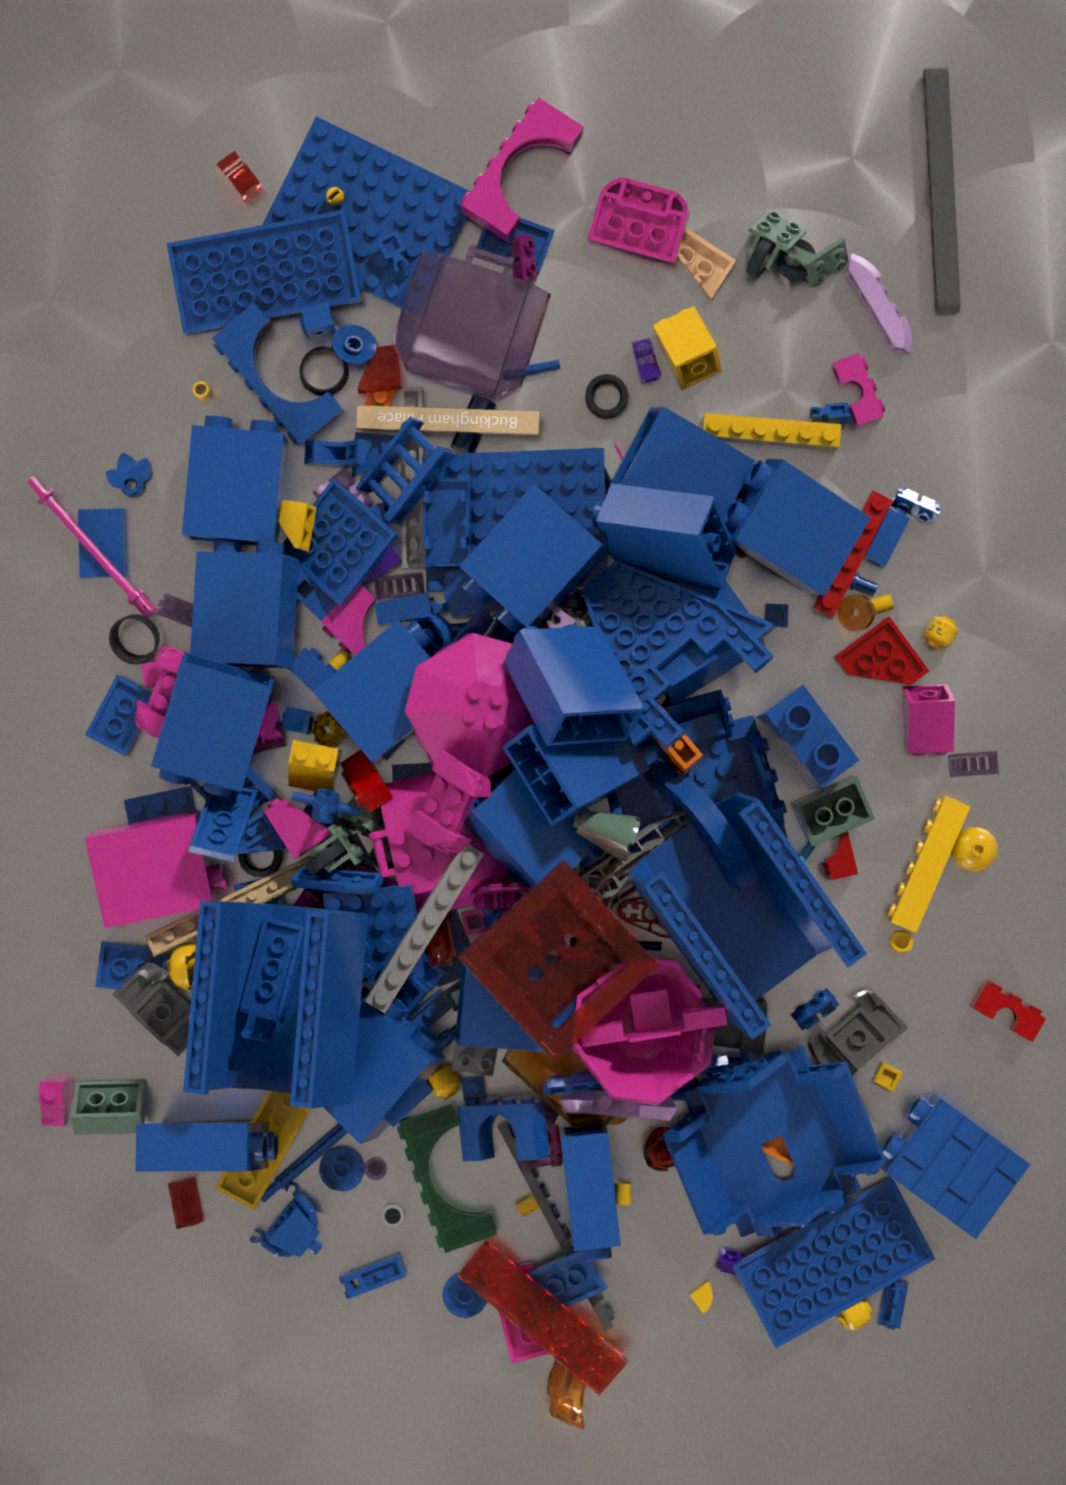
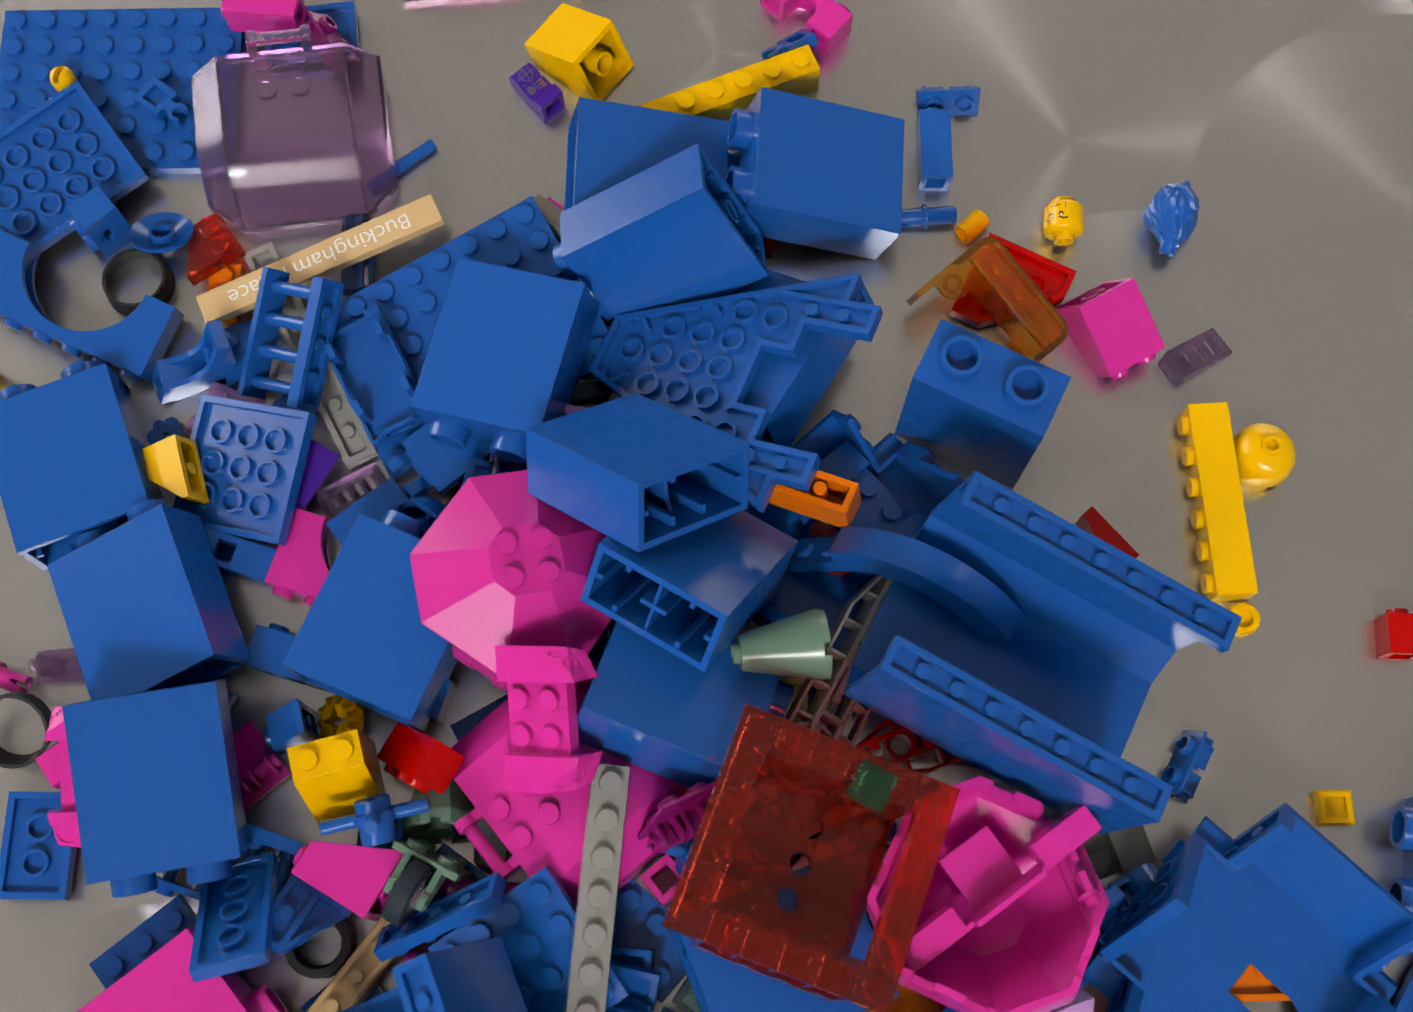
camera: 25 degrees left, 15 degrees down
clear red hinge [427,913,456,968] -> none
black tyre [585,374,629,419] -> none
sand green slope [791,775,875,846] -> none
dark grey piece [808,989,908,1076] -> none
red plate [812,490,893,620] -> none
clear orange piece [838,594,875,631] -> none
none -> blue plant [146,417,185,444]
none -> clear green plate [844,758,899,814]
none -> clear orange windscreen [906,237,1068,362]
none -> blue hair [1143,180,1199,257]

